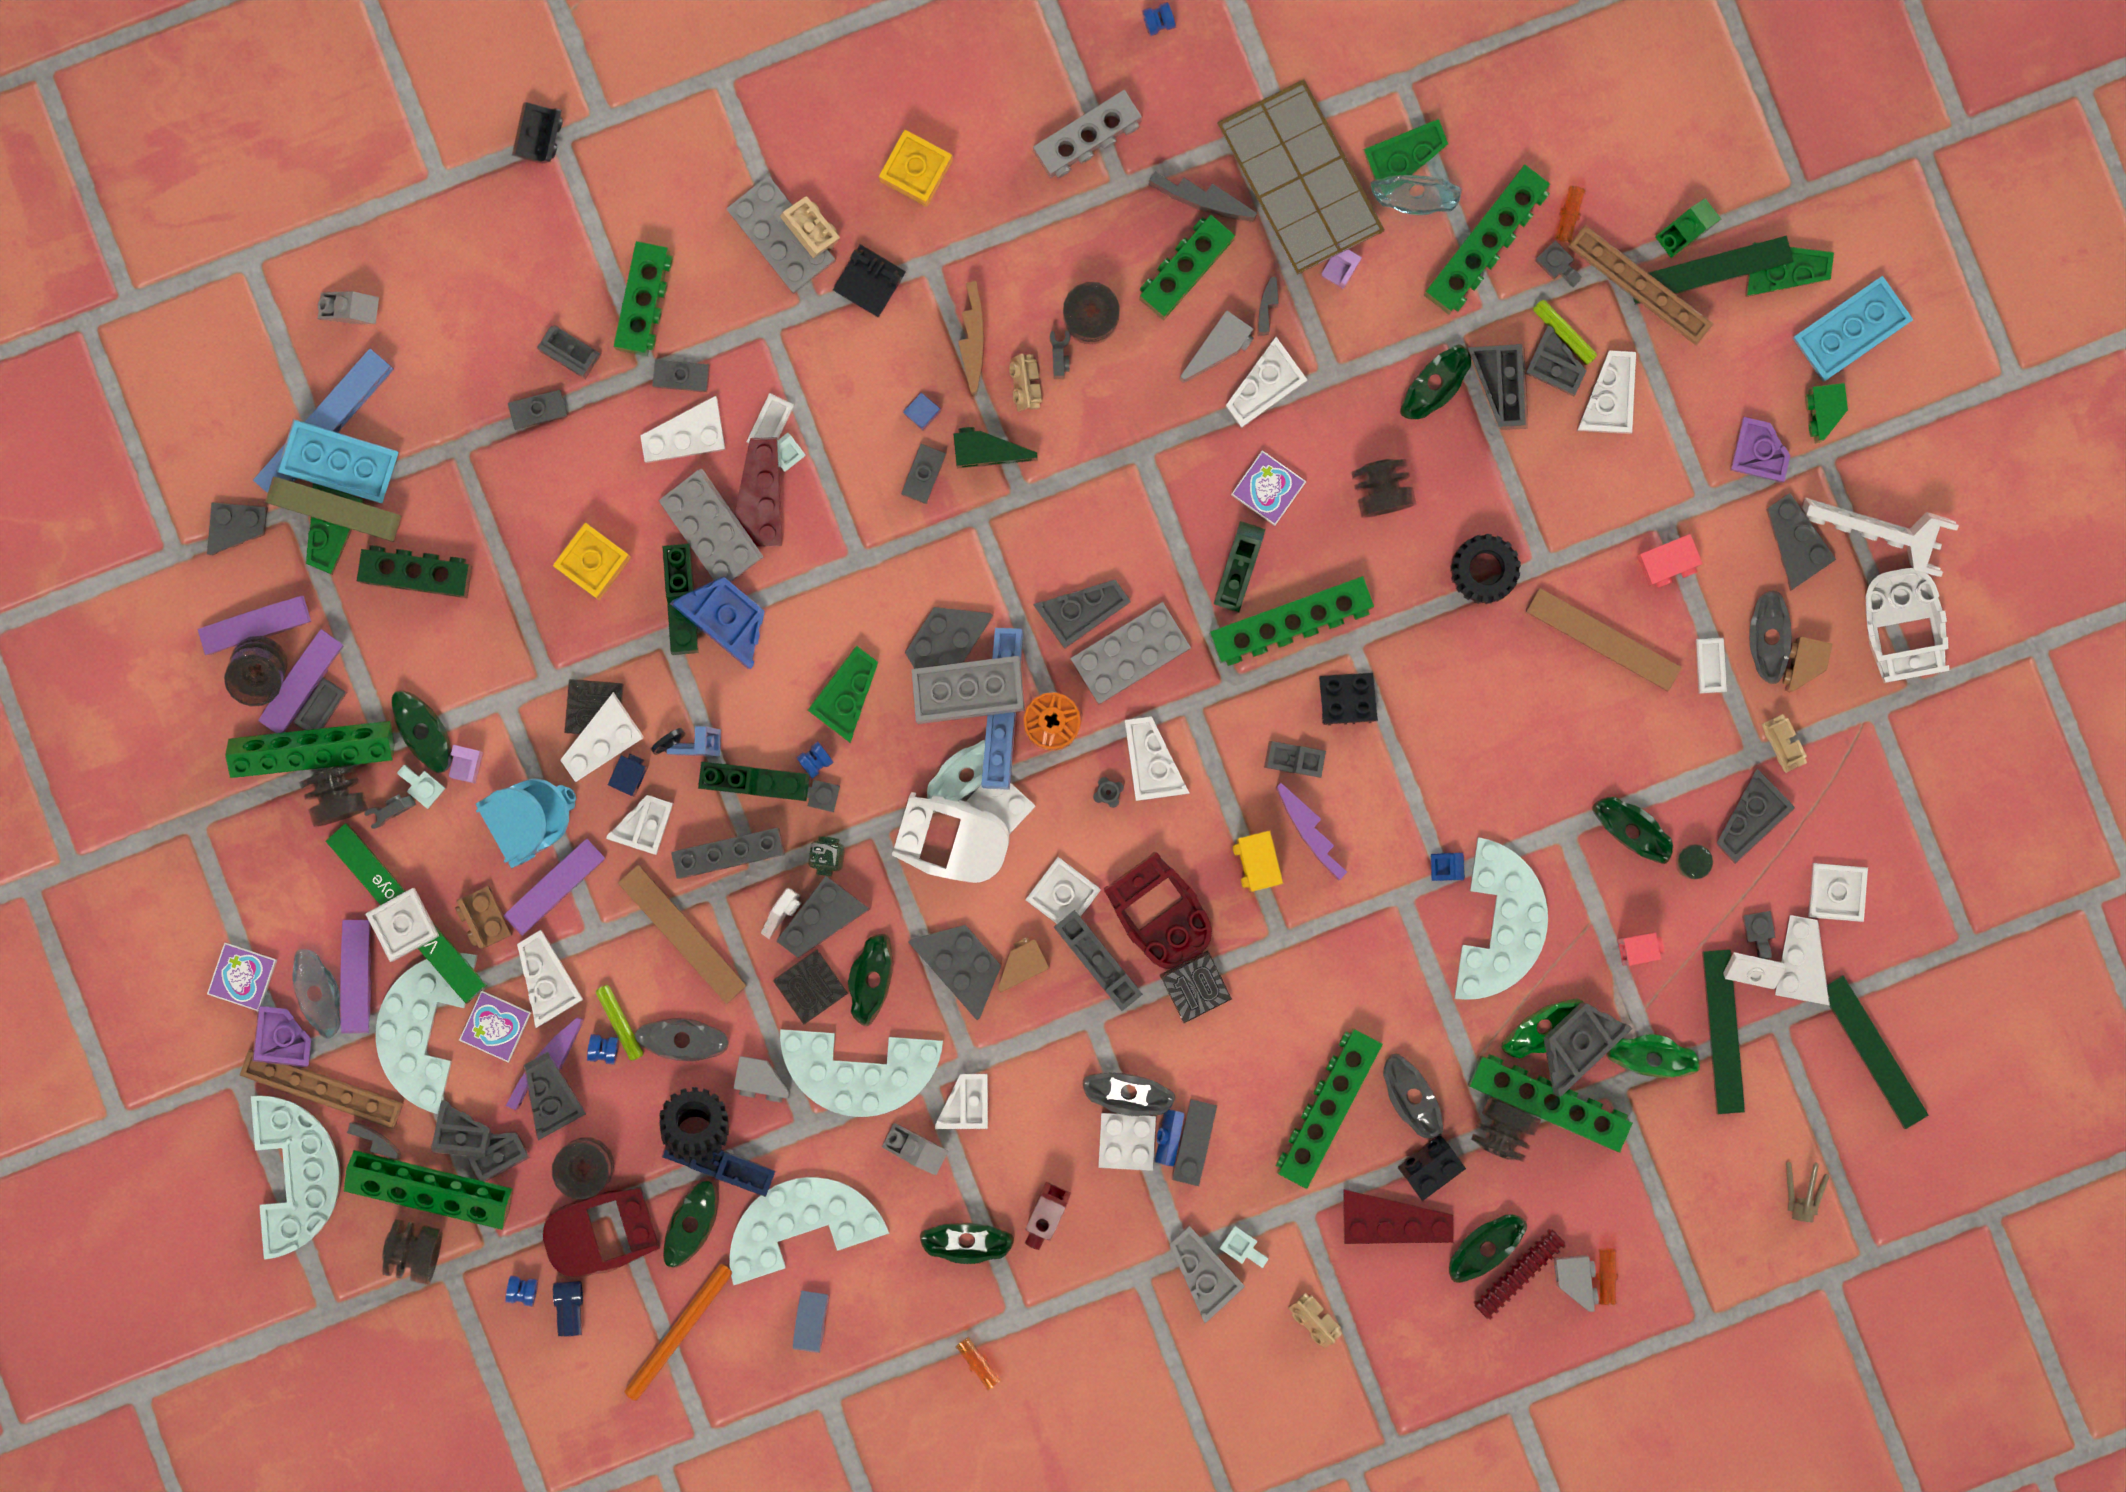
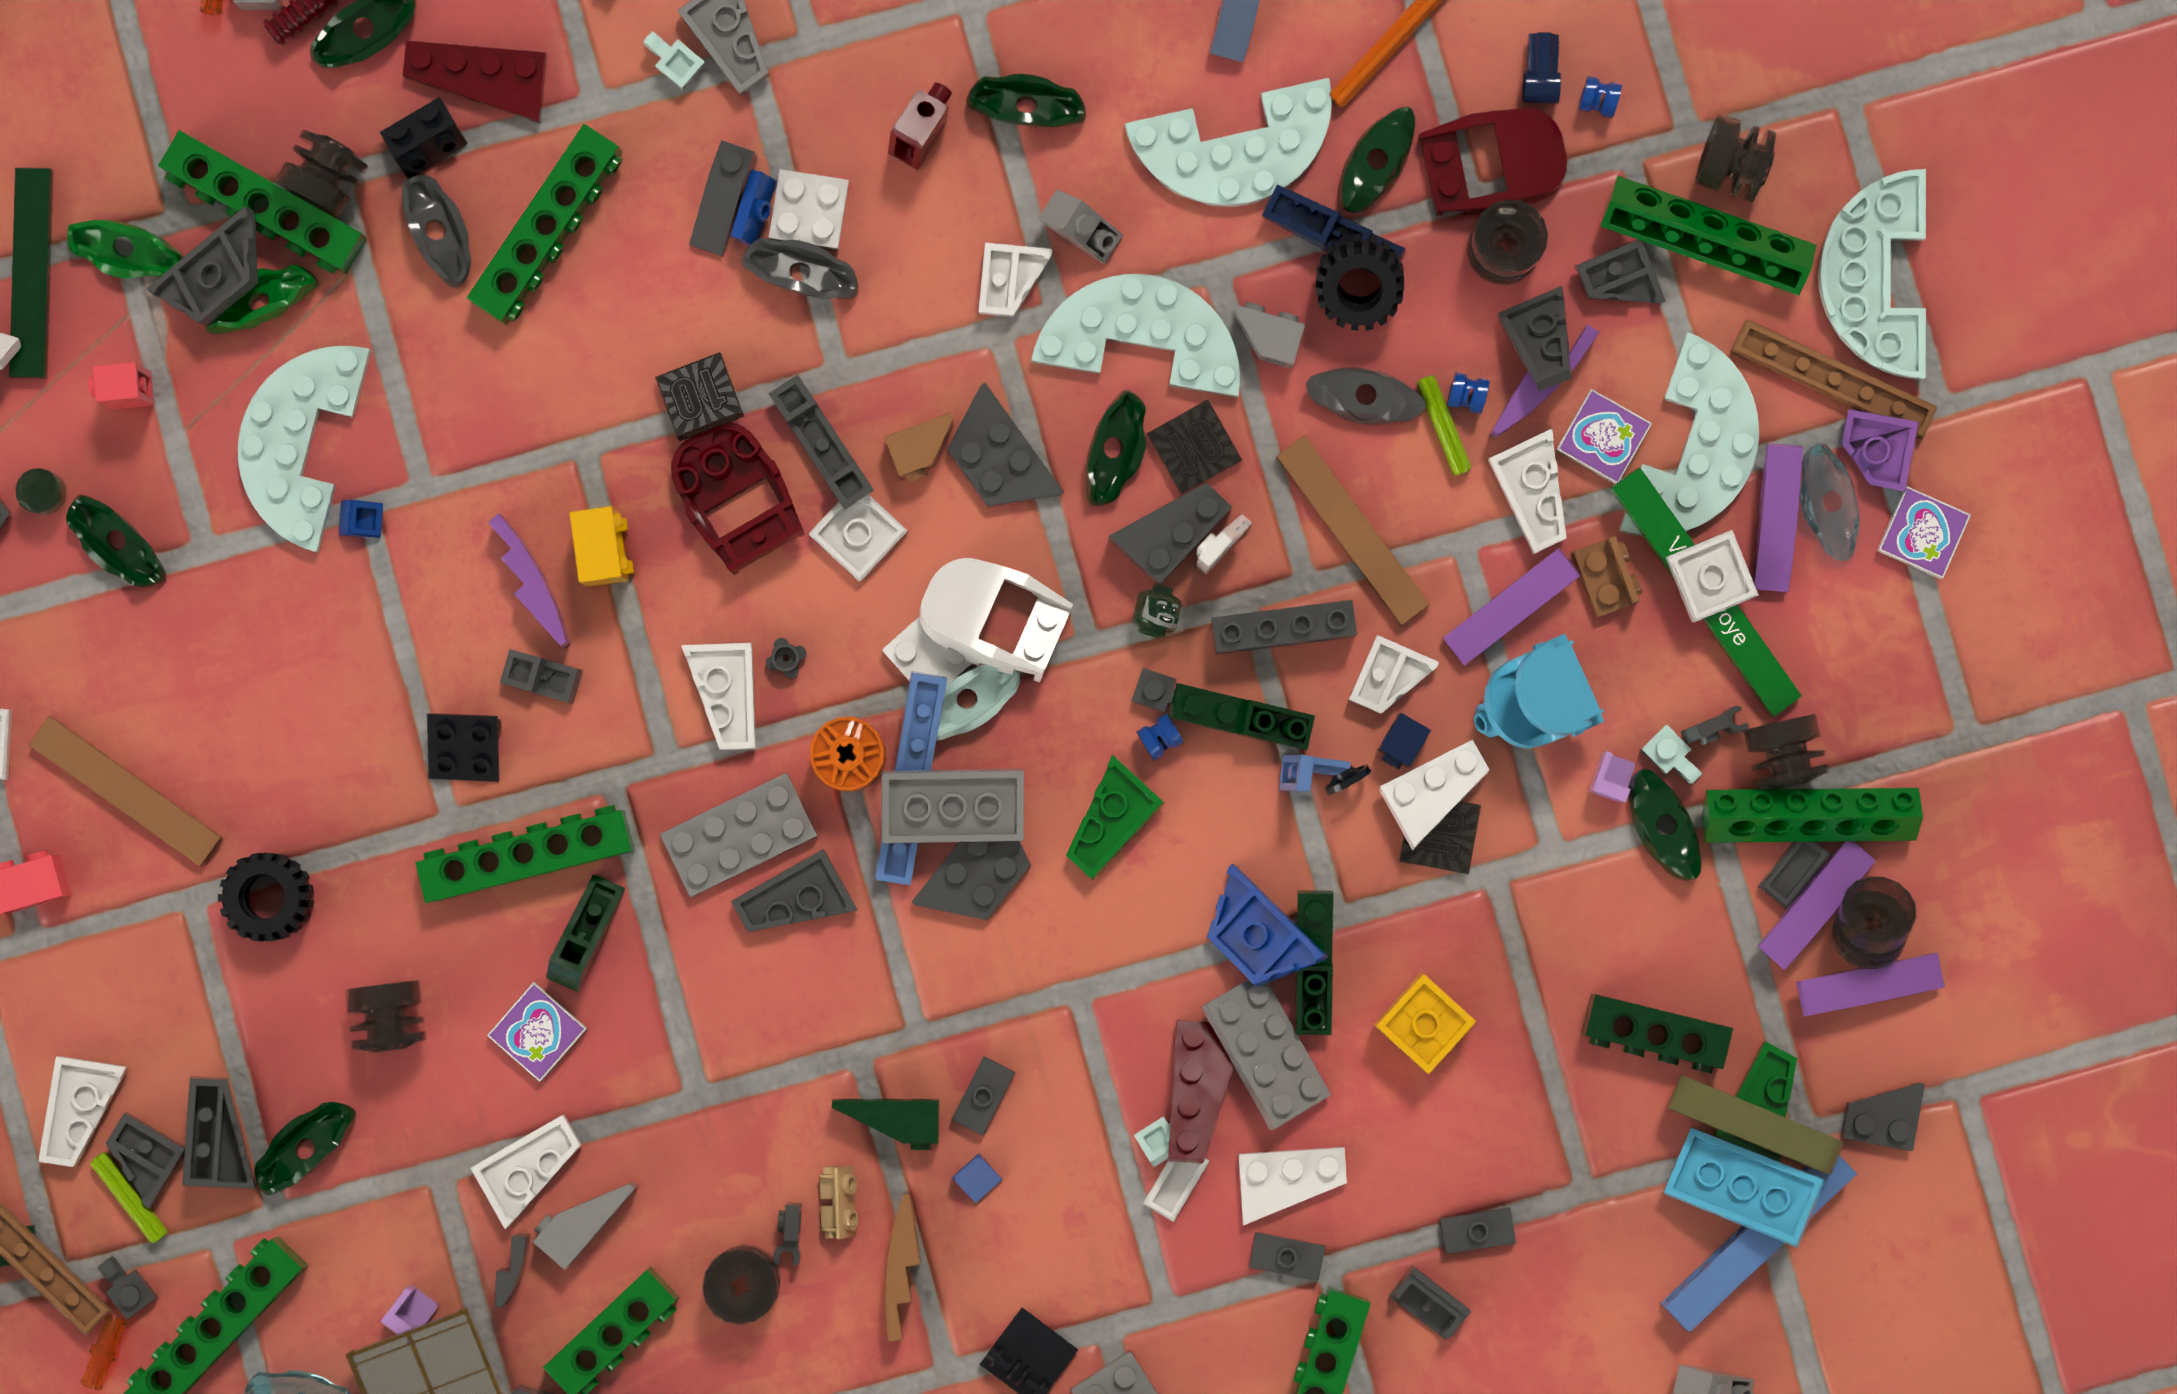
camera: 175 degrees left, 0 degrees up
dark grey slope [347,1122,401,1159] -> none
dark grey wing [431,1100,491,1158] -> none

